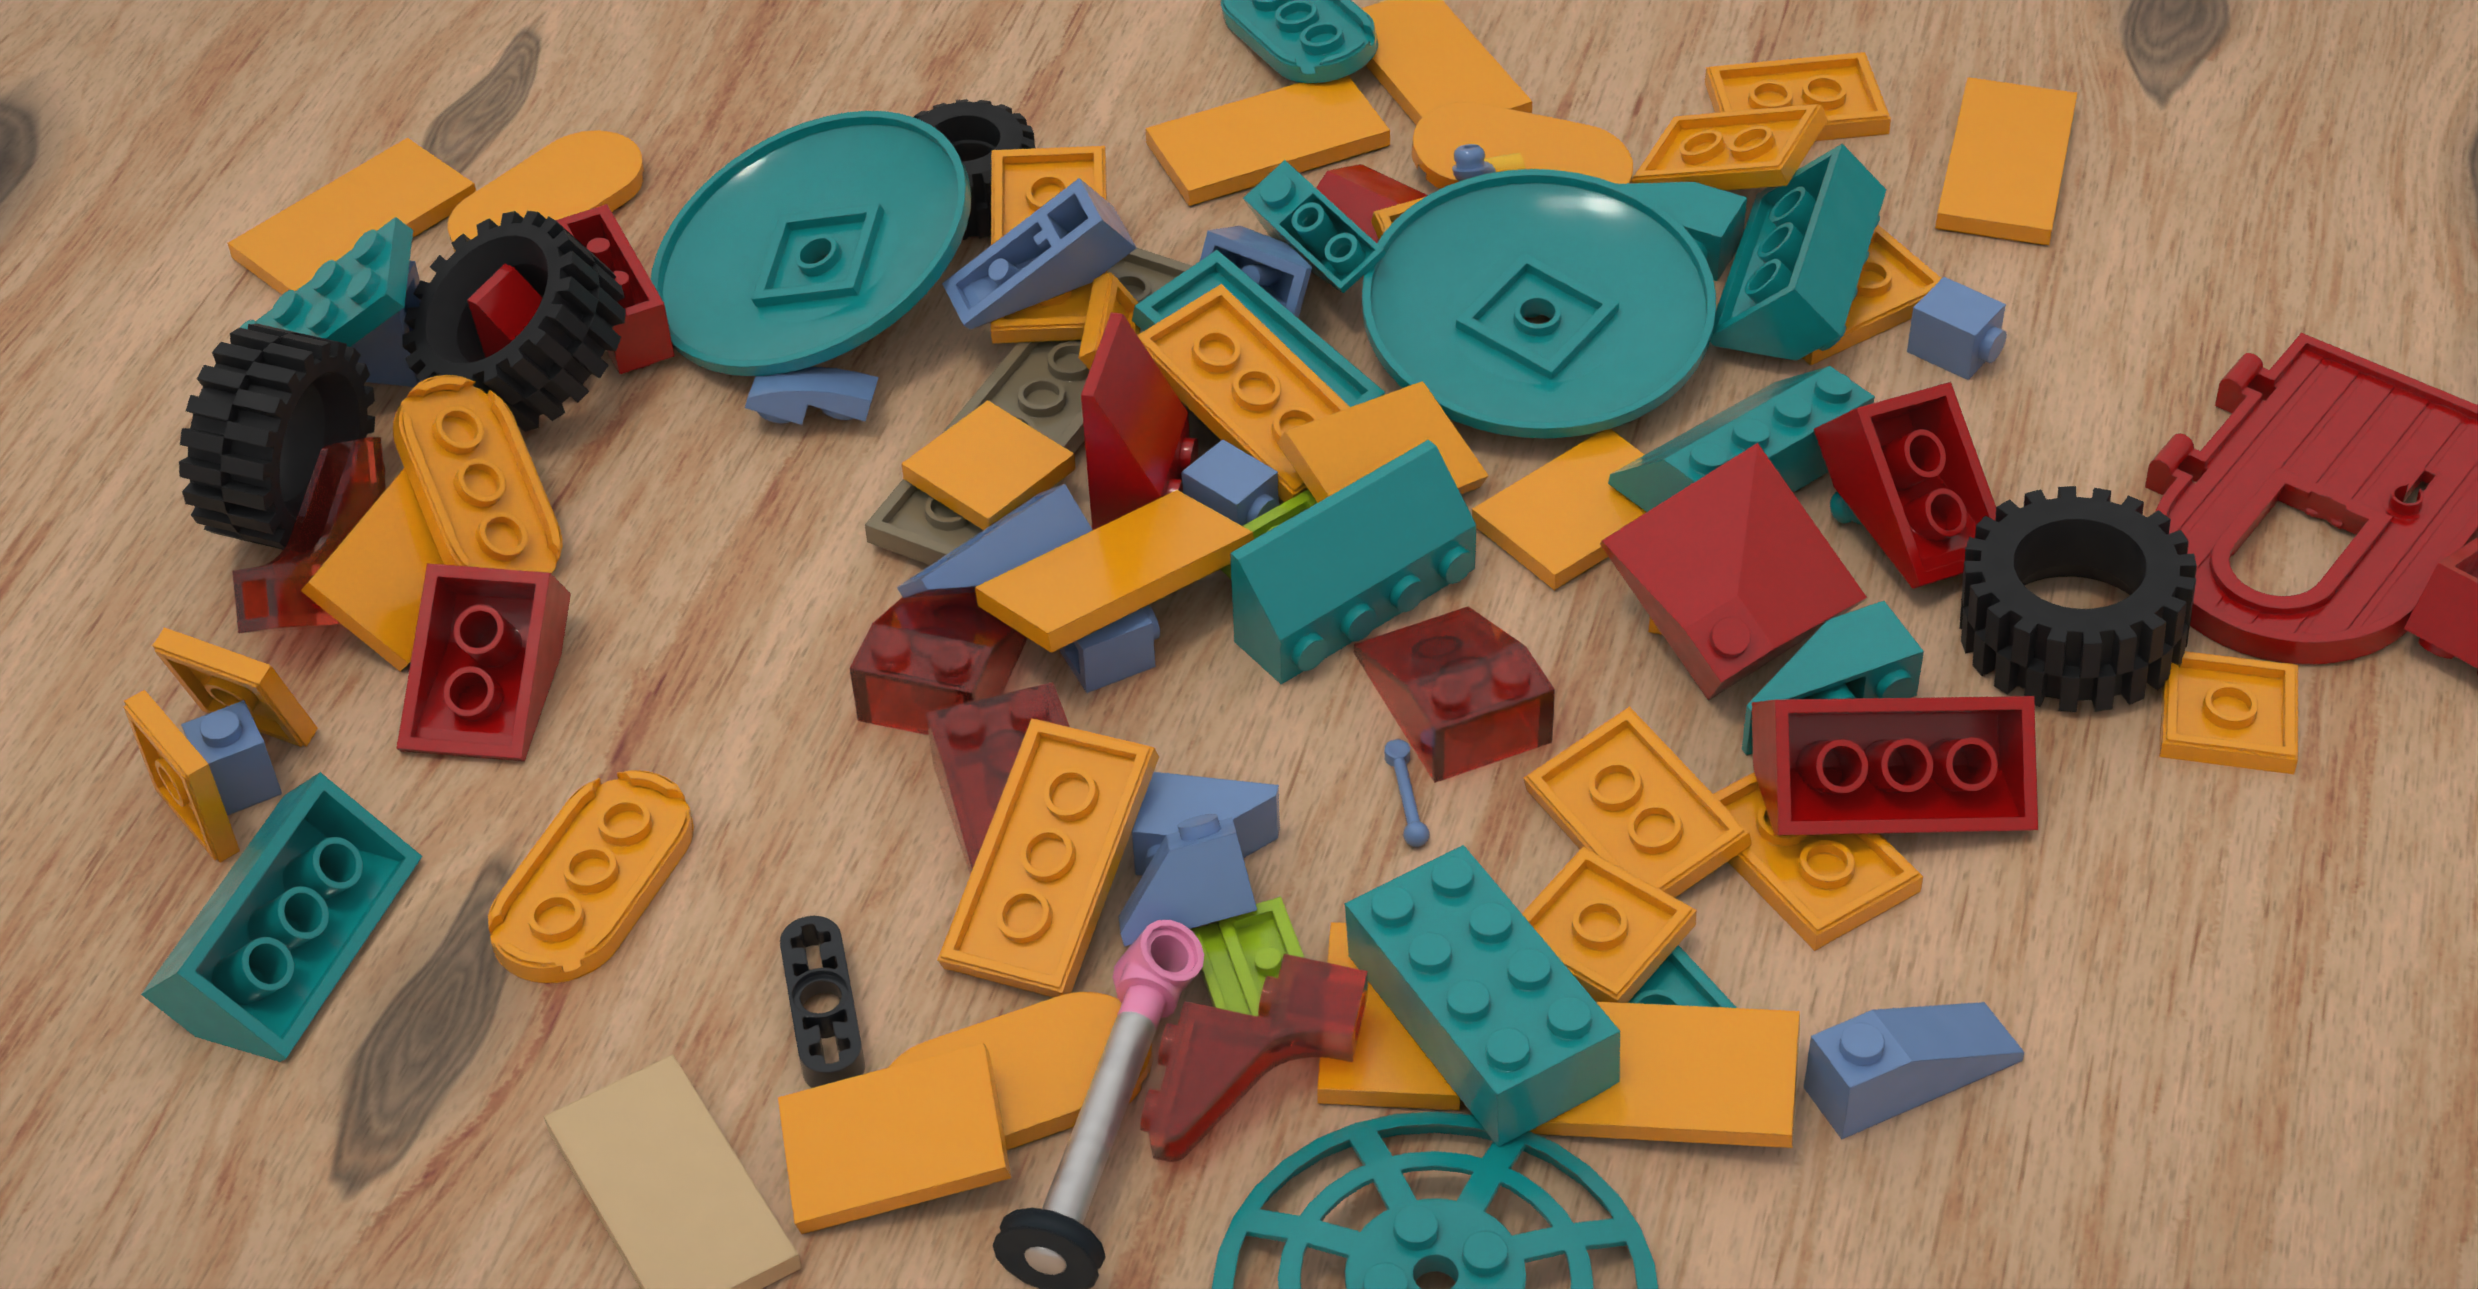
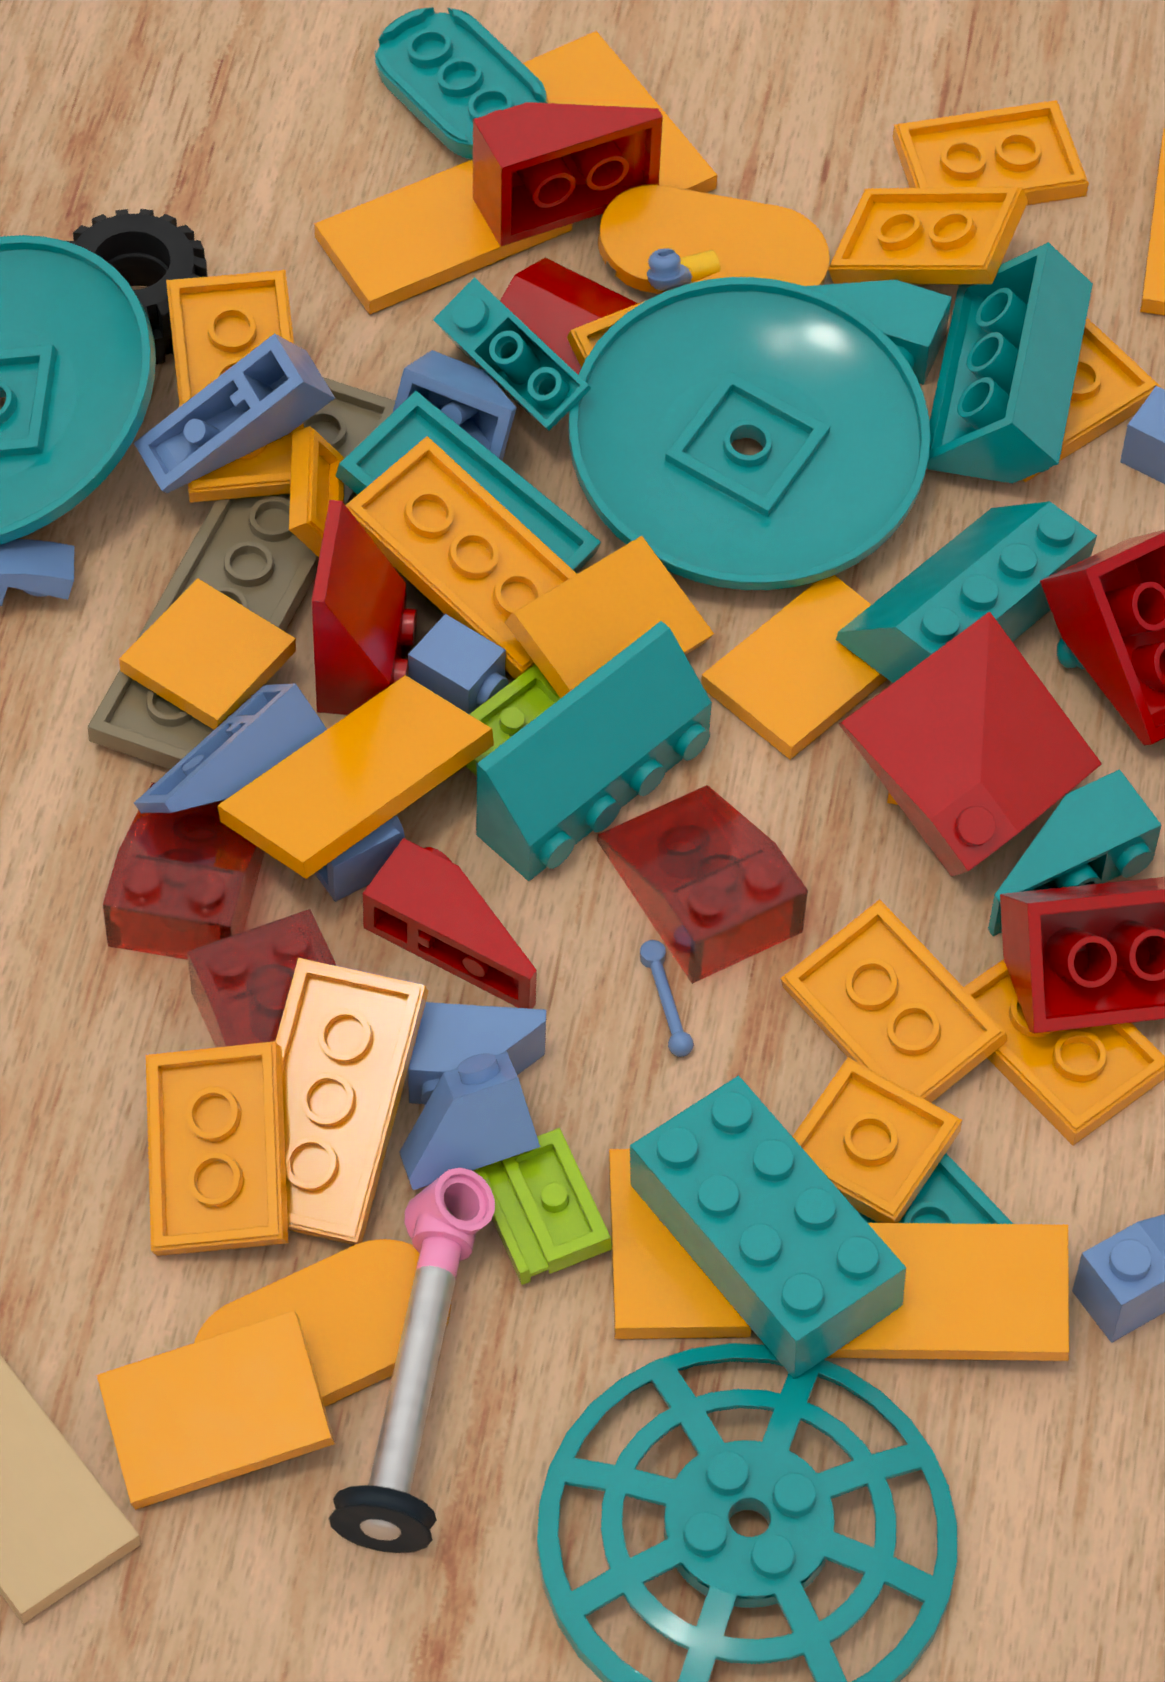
camera: 10 degrees left, 10 degrees up
black beam [780,916,865,1088] -> none
clear red arch [1140,954,1368,1162] -> none
none -> light orange tile [146,1041,288,1256]
none -> red slope [362,838,537,1009]
none -> red slope [473,102,663,247]

